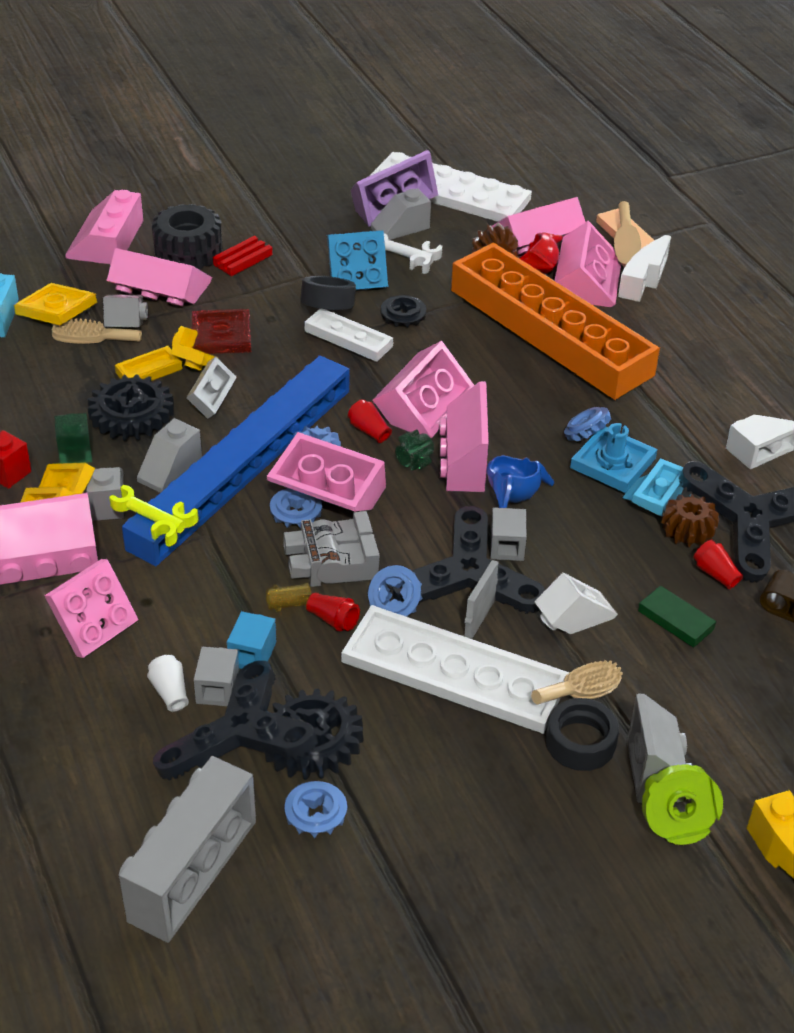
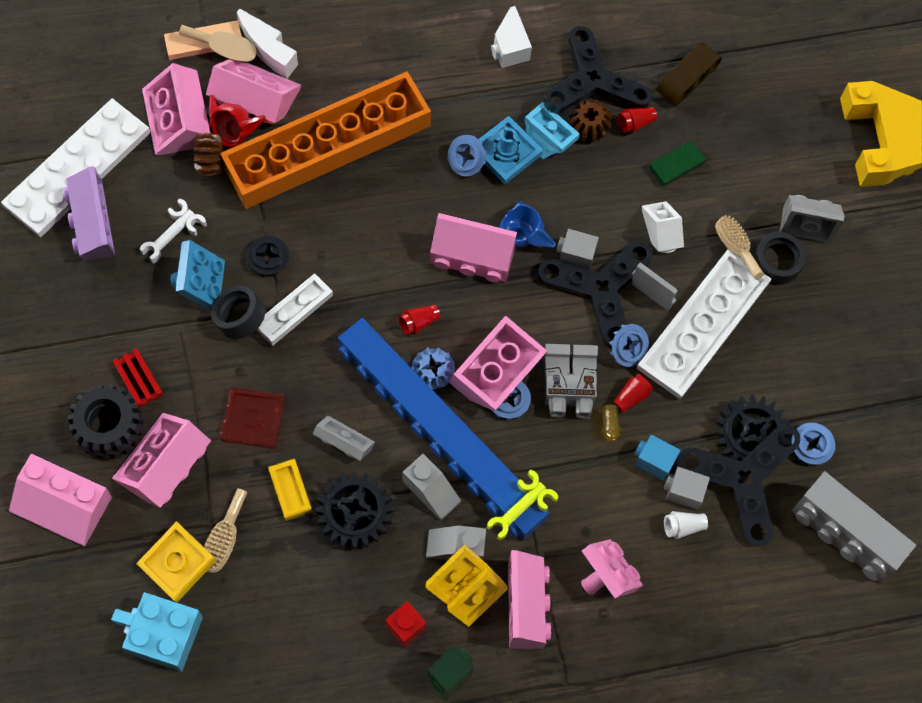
camera: 80 degrees left, 25 degrees up
clear green brick [55,413,92,463] -> none
light grey brick [103,295,148,327] -> none
yellow bracket [171,326,215,371] -> none
light grey slope [371,188,431,240] -> none
bright pink slope [373,340,474,439] -> none
clear green gear [395,429,434,471] -> none
lime plate [642,764,723,845] -> none

